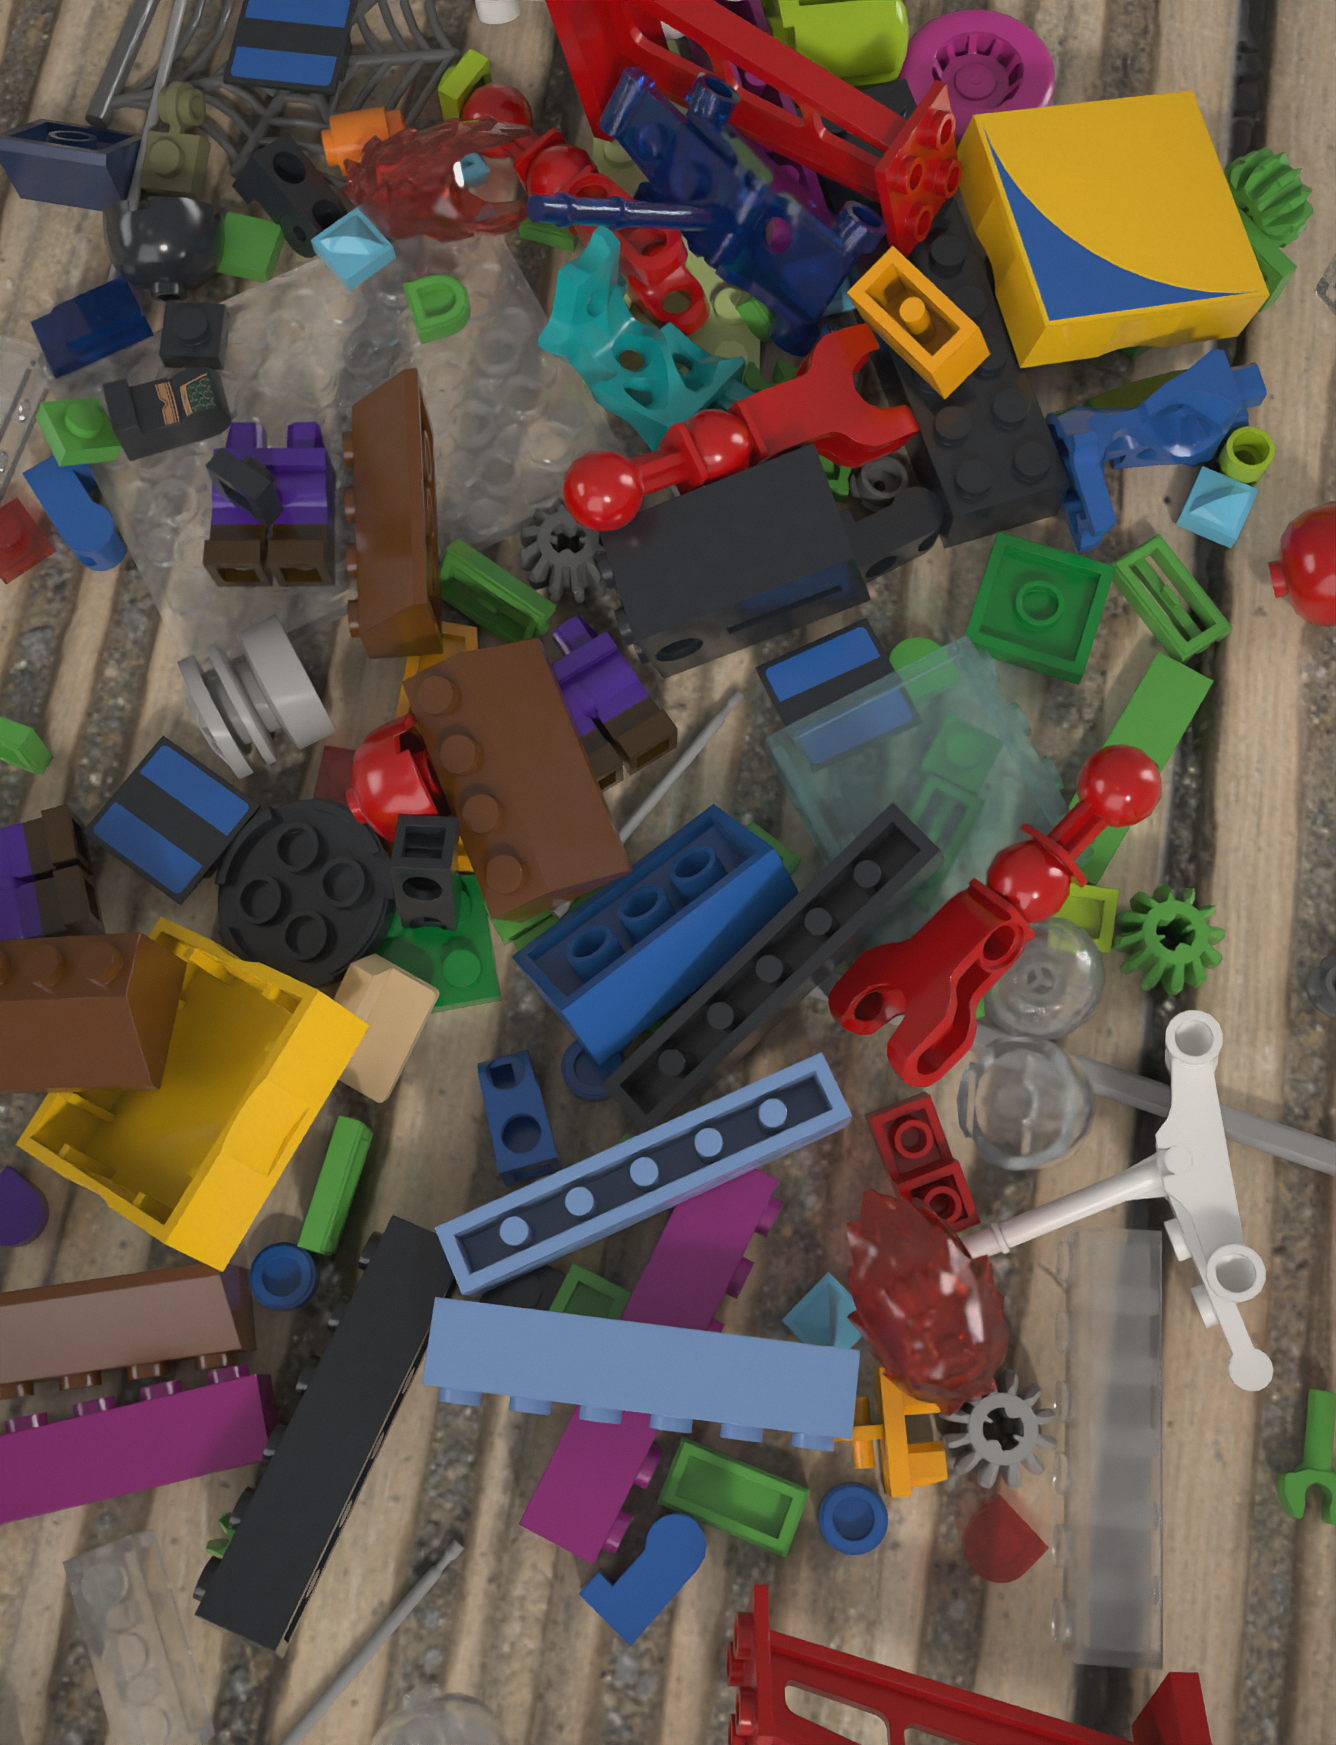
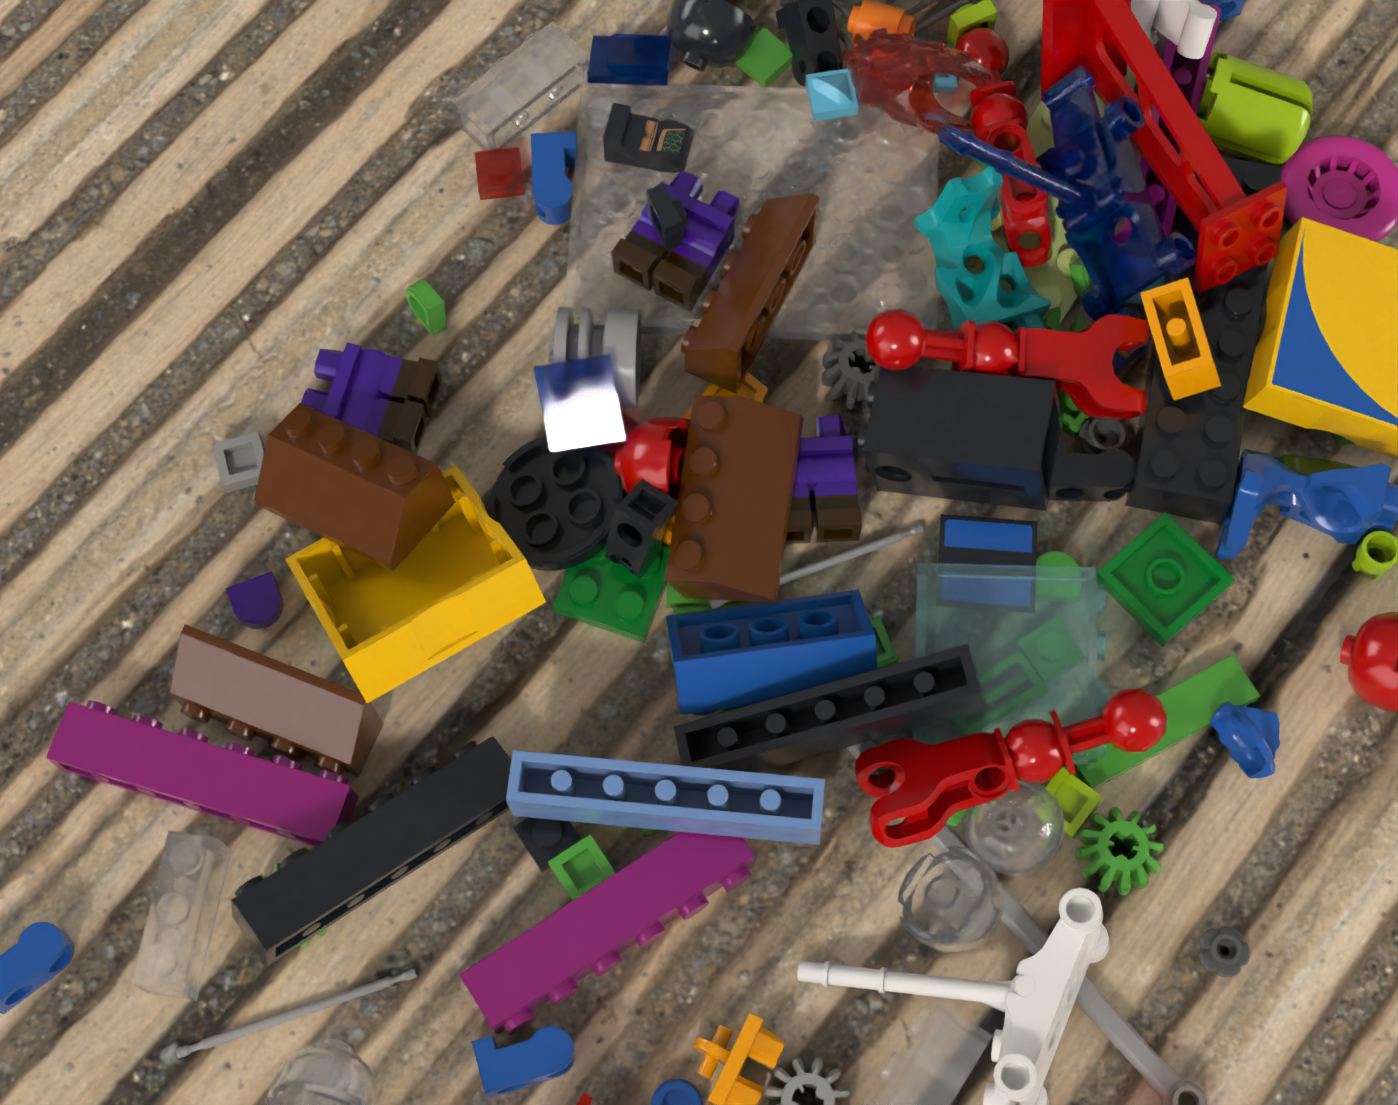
camera: 30 degrees right, 5 degrees down
bright green plate [36,397,122,467] -> none
piece [82,735,261,906] -> none
black plate [159,302,231,370] -> none
blue tile [249,1242,320,1311] -> none
bright green tile [297,1115,373,1257] -> none
tan panel [333,953,439,1103] -> none
bright green tile [402,274,471,345] -> none
medium blue brick [422,1297,860,1452] -> none
bright green tile [440,539,557,644] -> none
blue leg [477,1050,563,1187] -> none
blue tile [561,1040,626,1102] -> none
bright green tile [657,1436,810,1558] -> none
medium azure tile [781,1272,877,1349] -> none
clear red head [846,1188,1009,1416] -> none
red slope [864,1091,981,1247] -> none
bright green tile [1110,534,1233,664] -> none
medium azure tile [1175,466,1259,548] -> none
none -> piece [534,354,627,452]
none -> blue piece [1210,702,1280,778]

